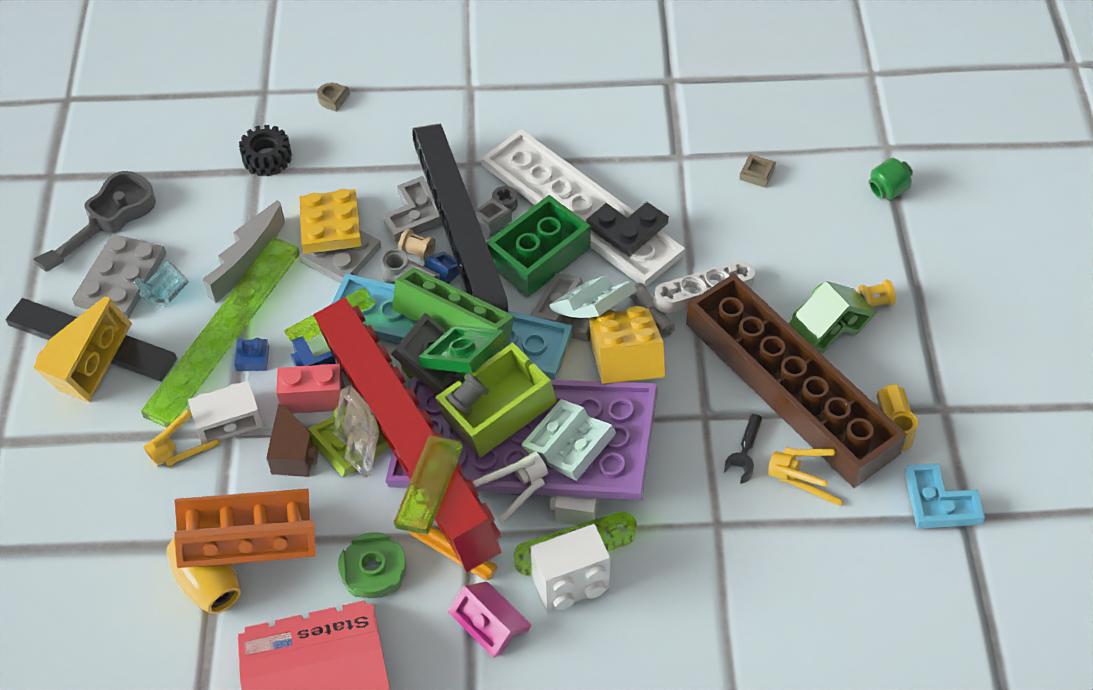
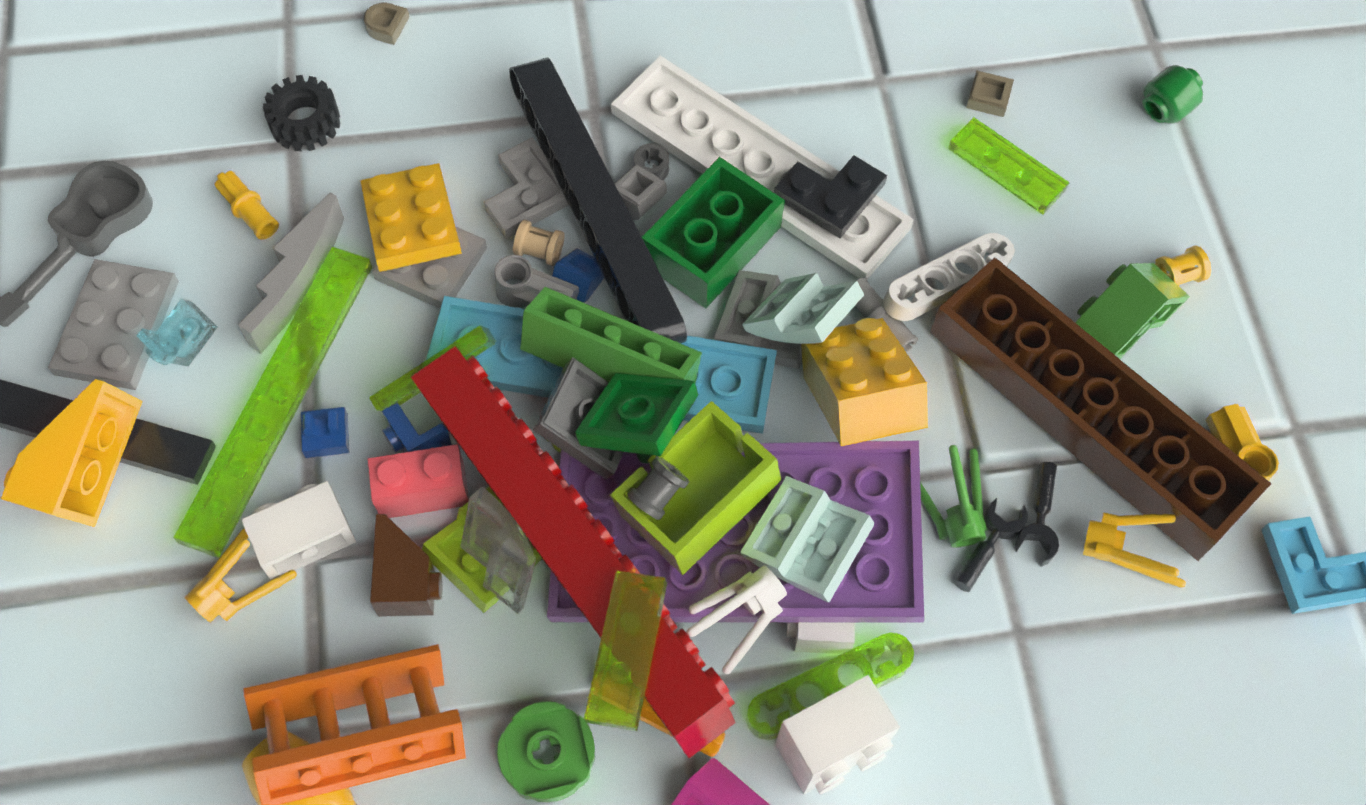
camera: 10 degrees left, 10 degrees up
none -> yellow axle [214,171,279,240]
none -> bright green plant [920,445,988,548]
none -> clear neon green tile [948,117,1070,215]
none -> black piece [954,498,1028,592]

